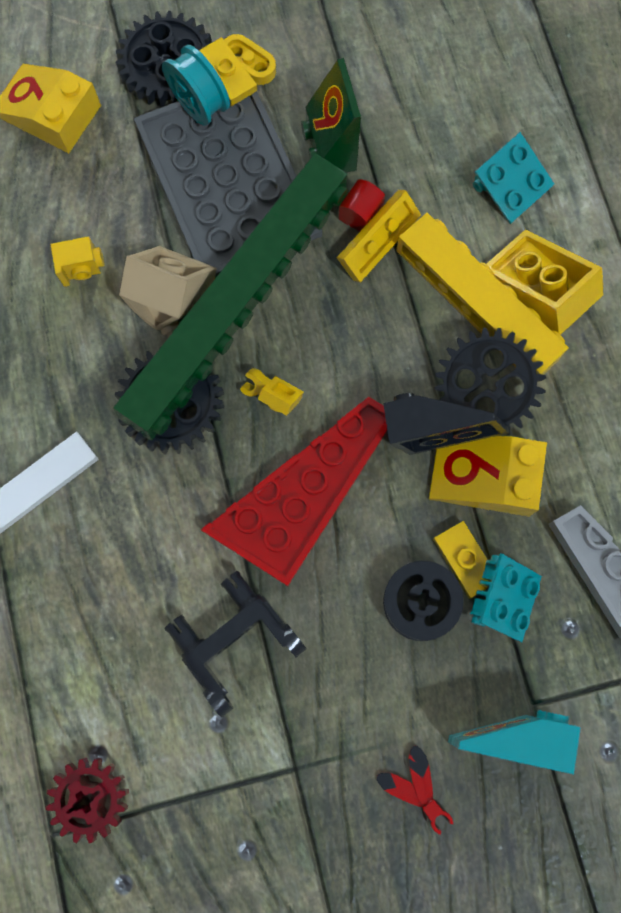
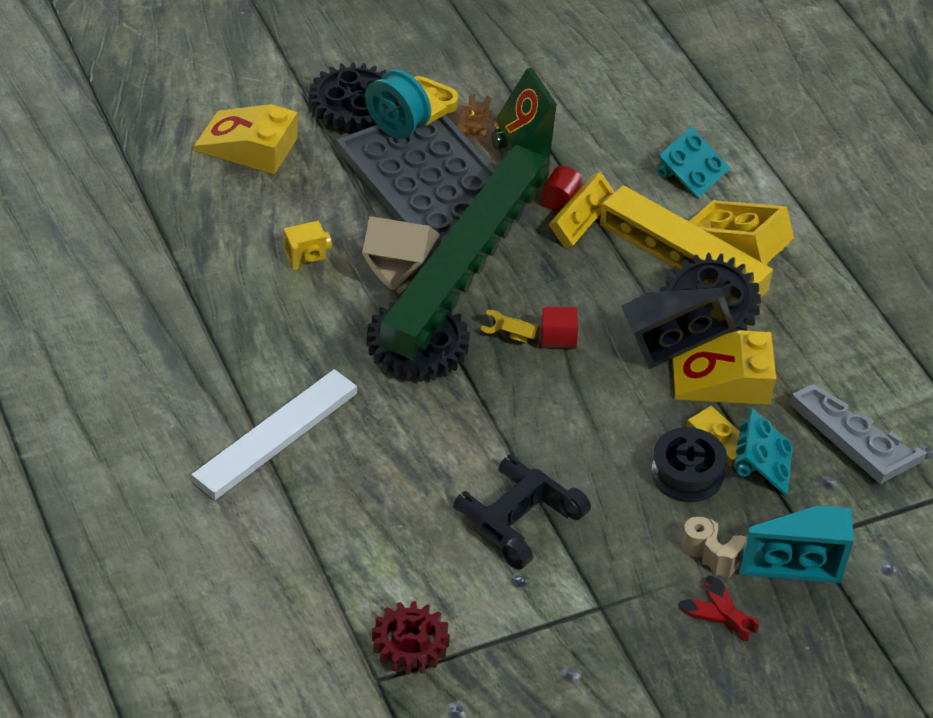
camera: 15 degrees left, 30 degrees down
red wing [200,397,388,587] -> none
none -> clear orange plate [458,94,492,137]
none -> red piece [540,306,578,349]
none -> tan leg [681,517,746,579]

